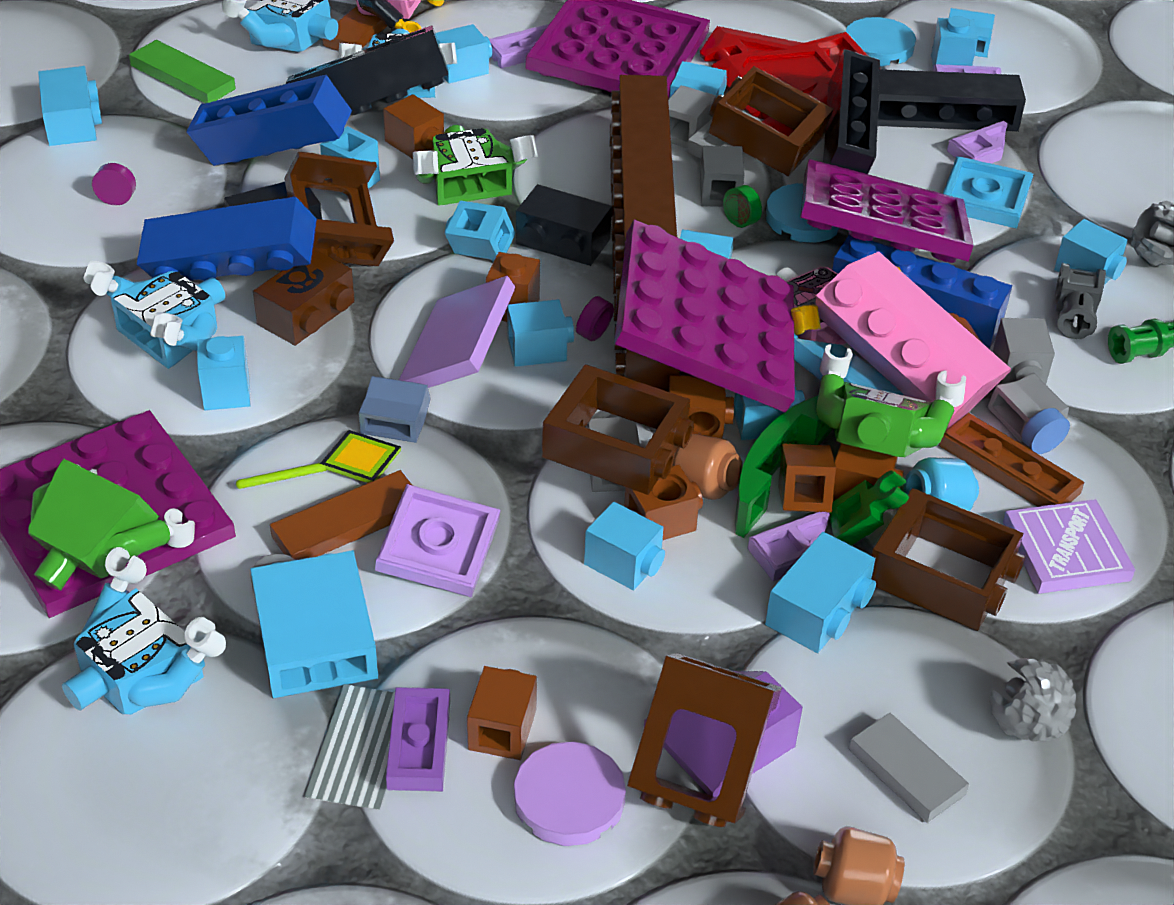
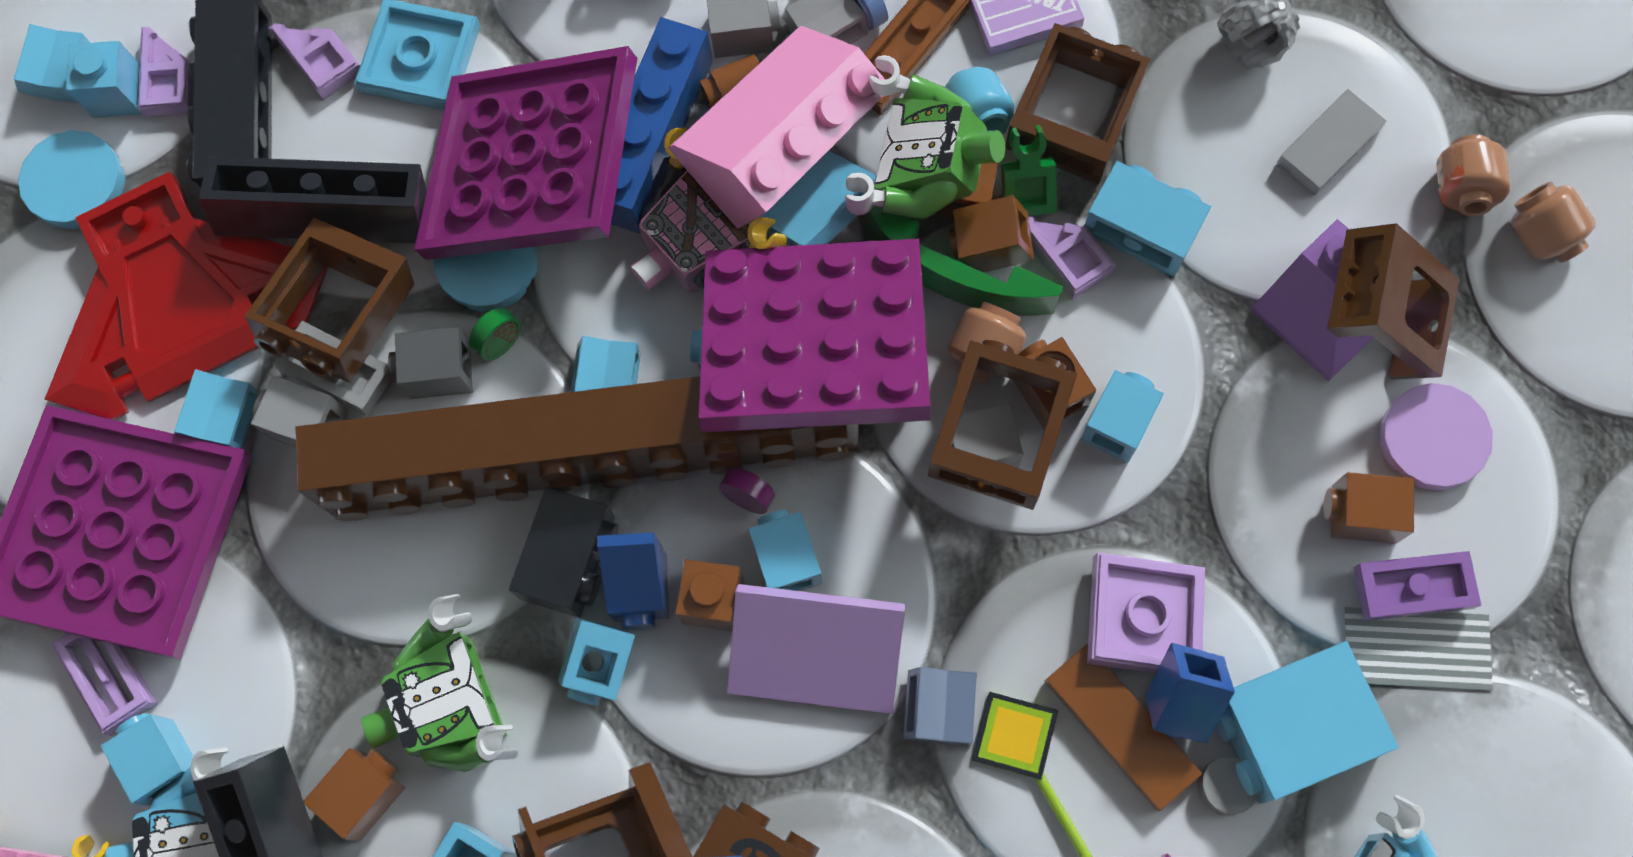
camera: 90 degrees left, 30 degrees up
none -> blue slope [597,532,669,630]
none -> blue brick [1145,642,1235,744]

